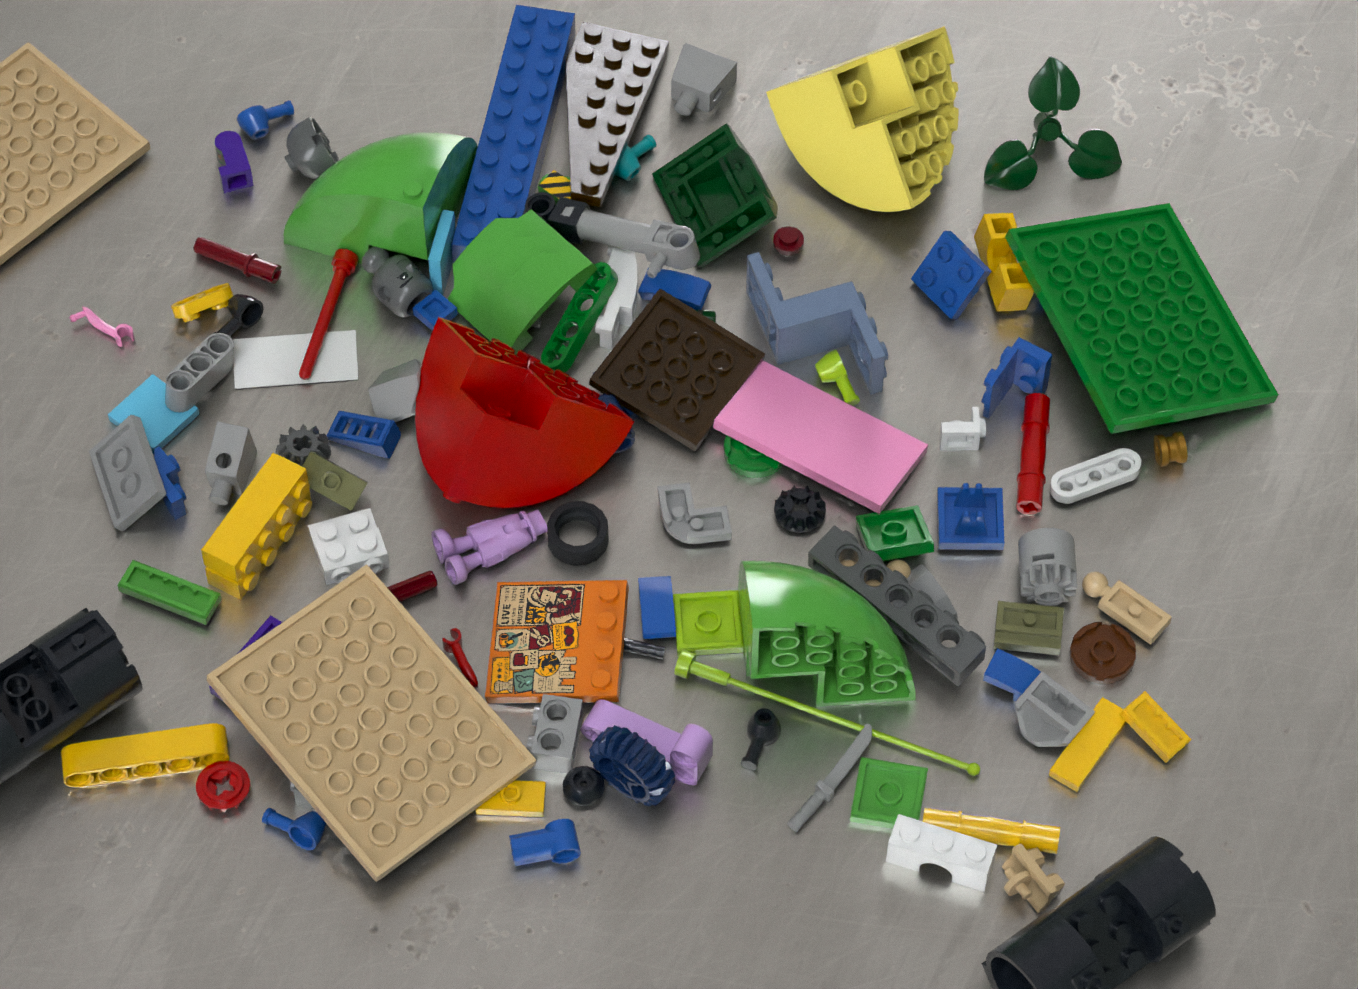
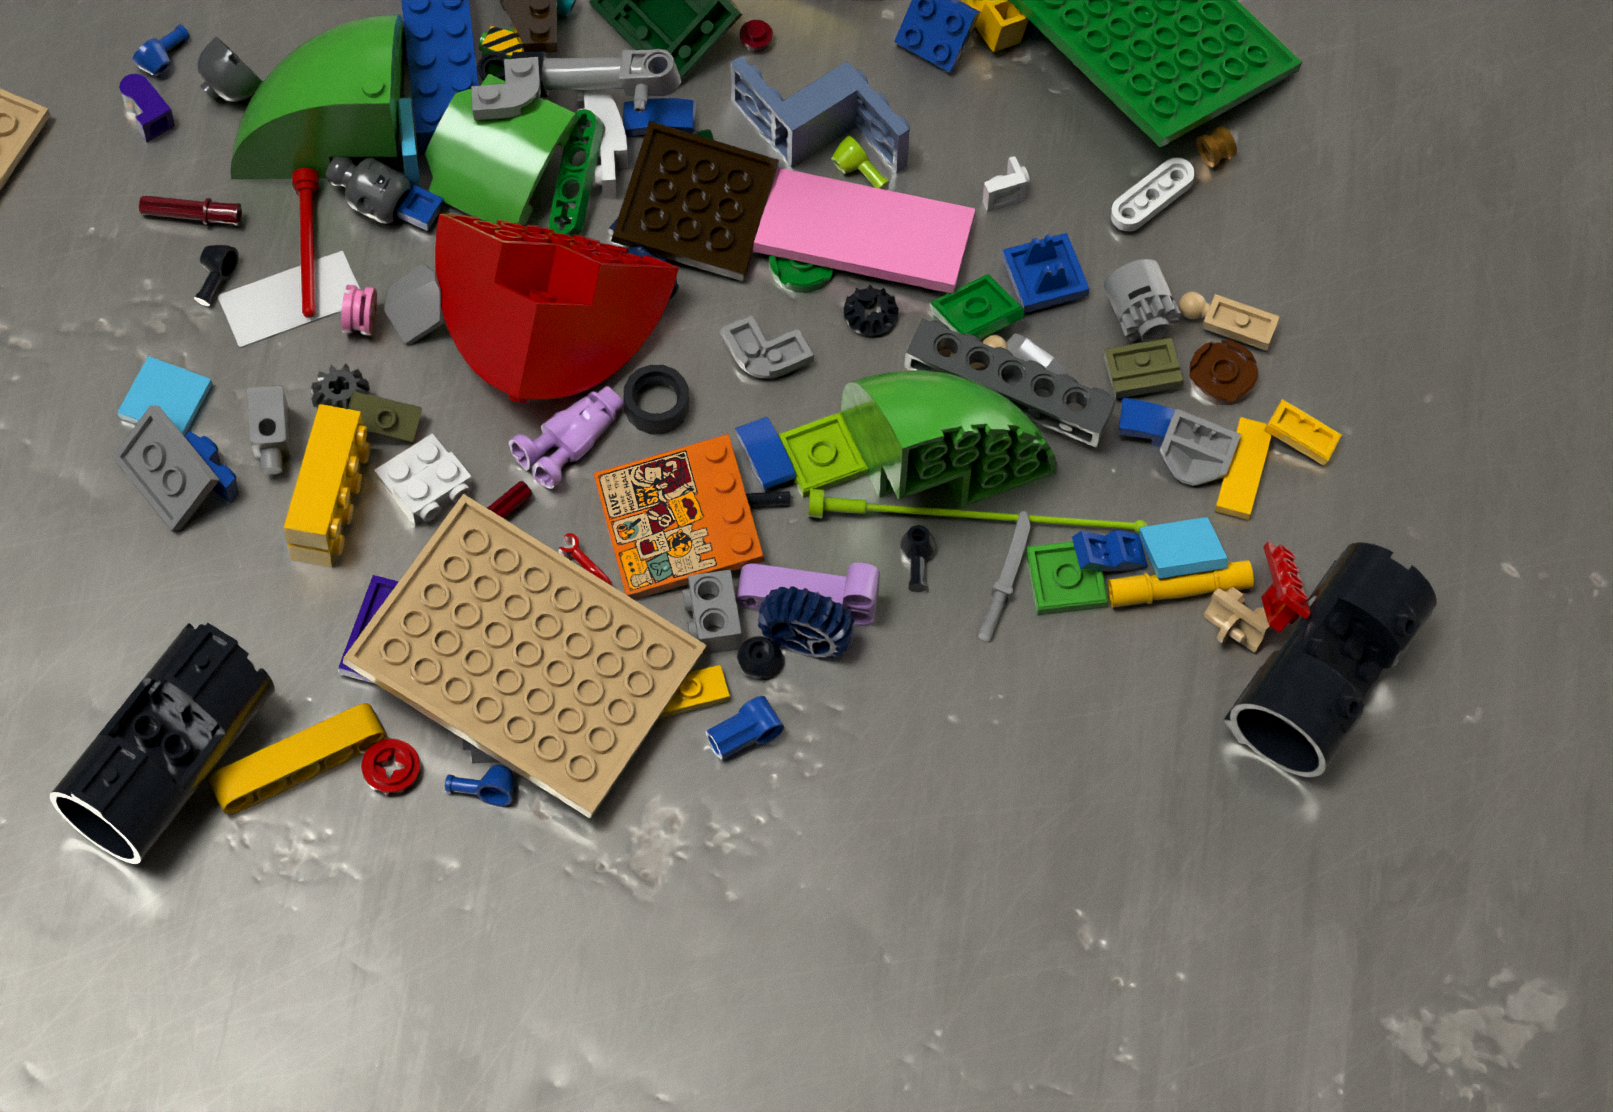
camera: 20 degrees left, 5 degrees up
bright pink piece [69,307,135,347] -> none
bright green plate [117,560,222,625] -> none
light grey beam [165,333,234,412] -> none
yellow plate [171,283,234,322] -> none
blue slope [326,411,401,459] -> none
white arch [886,814,997,892] -> none
blue bracket [981,337,1052,419] -> none
red piece [1016,393,1050,515] -> none
none -> bright pink wheel [341,285,377,335]
none -> light grey plate [471,57,541,120]
none -> blue slope [1072,529,1148,571]
none -> medium azure tile [1139,517,1227,579]
none -> red bracket [1261,541,1311,633]

